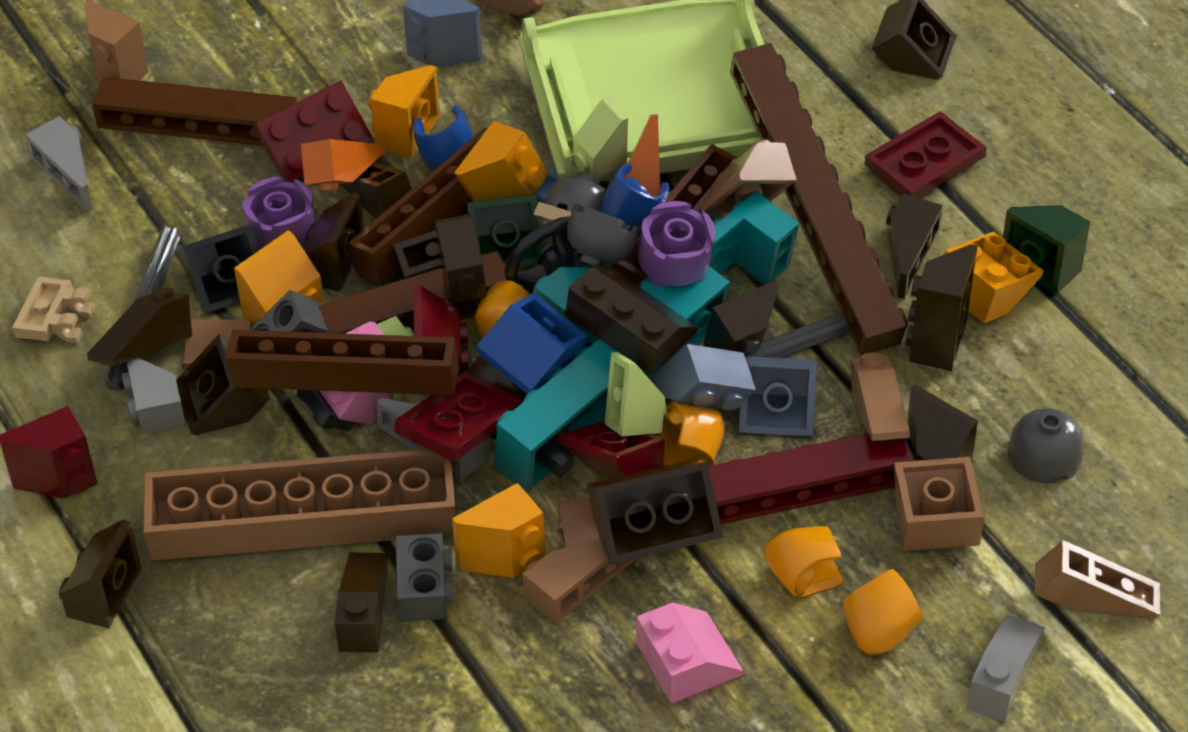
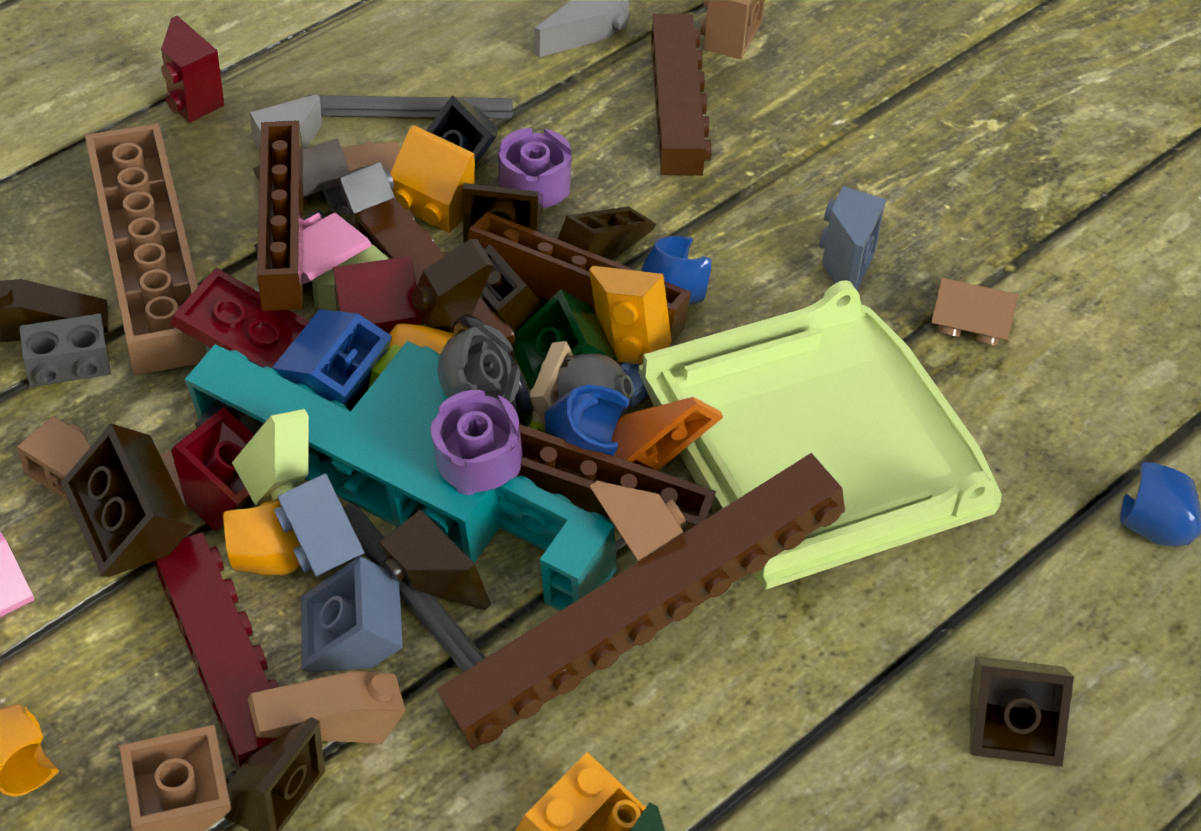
camera: 75 degrees right, 0 degrees up
tan plate [12,277,96,343] -> none
dark brown slope [59,519,142,628] -> none
dark brown slope [87,287,192,367] -> none
dark red plate [253,80,374,183] -> none
orange slope [301,139,386,192] -> none
light orange slope [369,65,440,159] -> none
light orange slope [452,483,546,578] -> none
dark brown slope [565,266,698,376] -> none
yellowish green slope [572,96,628,178] -> none
light orange piece [763,526,843,597] -> none
dark red plate [864,111,987,197] -> none
dark brown slope [886,193,943,299] -> none
dark brown slope [905,244,978,371] -> none

